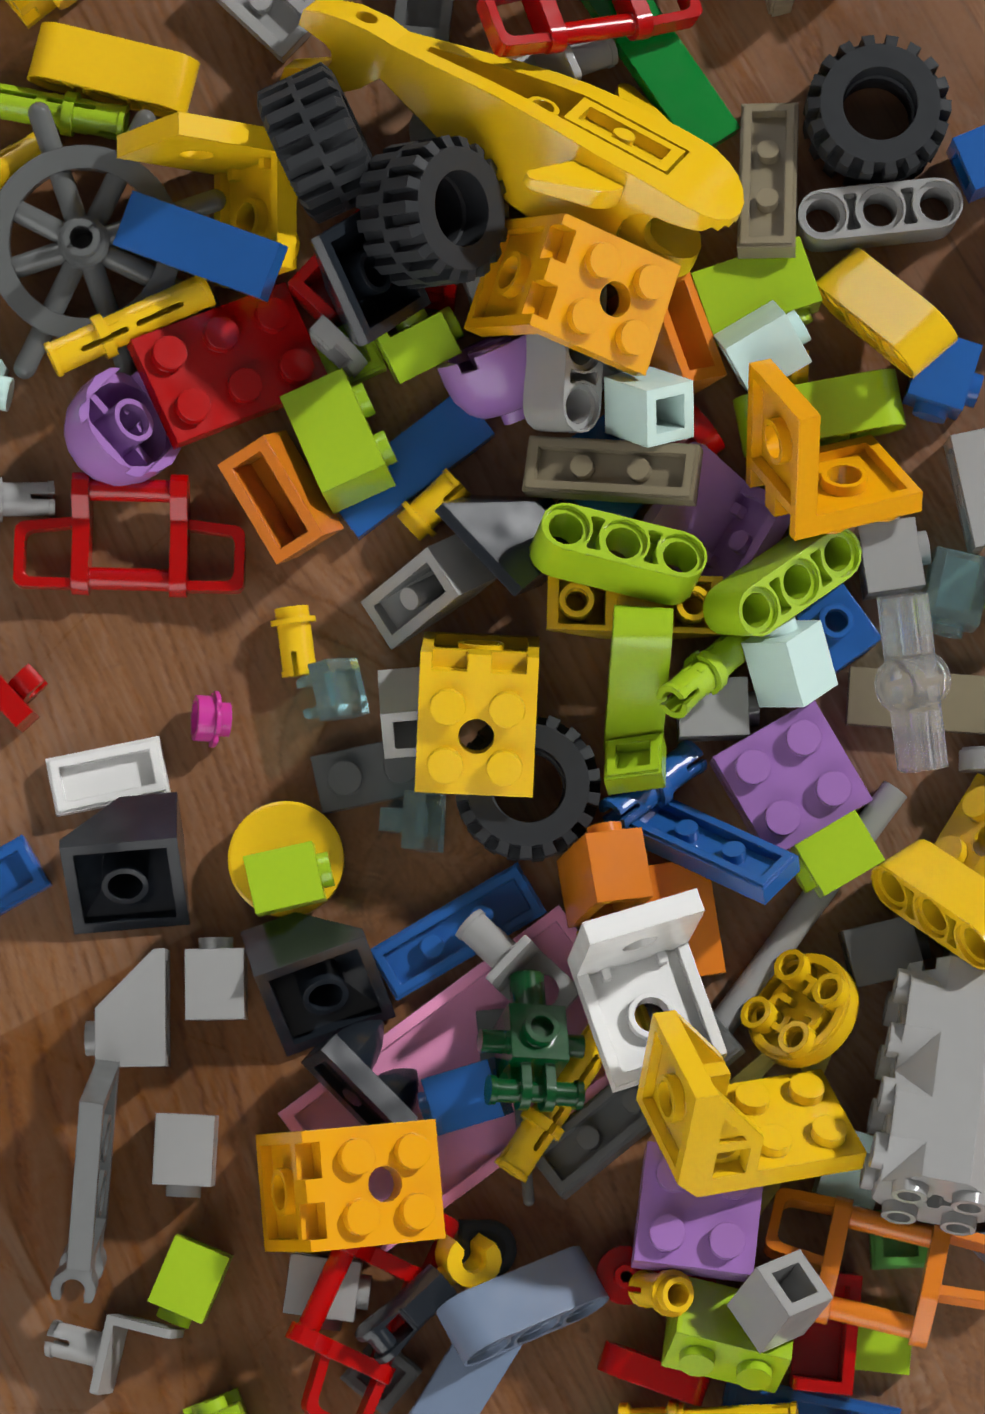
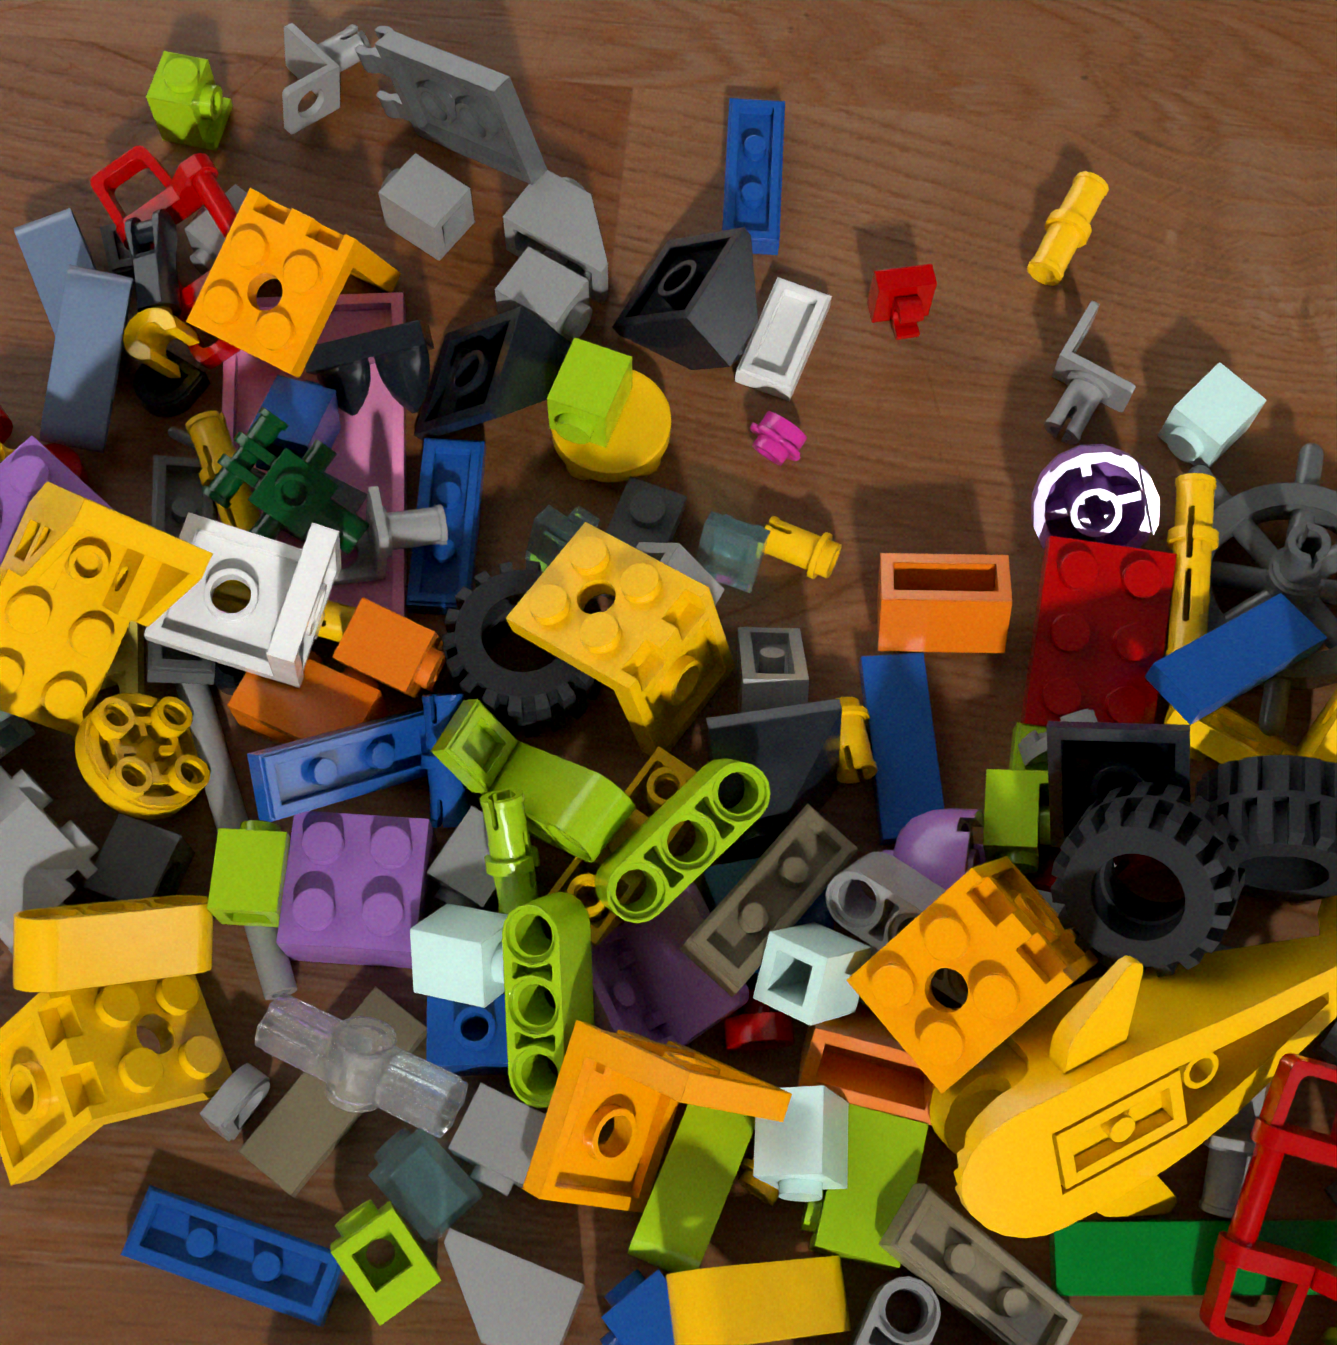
camera: 120 degrees right, 15 degrees down
red bar [13,472,246,598] -> none
lime brick [147,1233,234,1329] -> none
lime brick [279,368,398,514] -> none

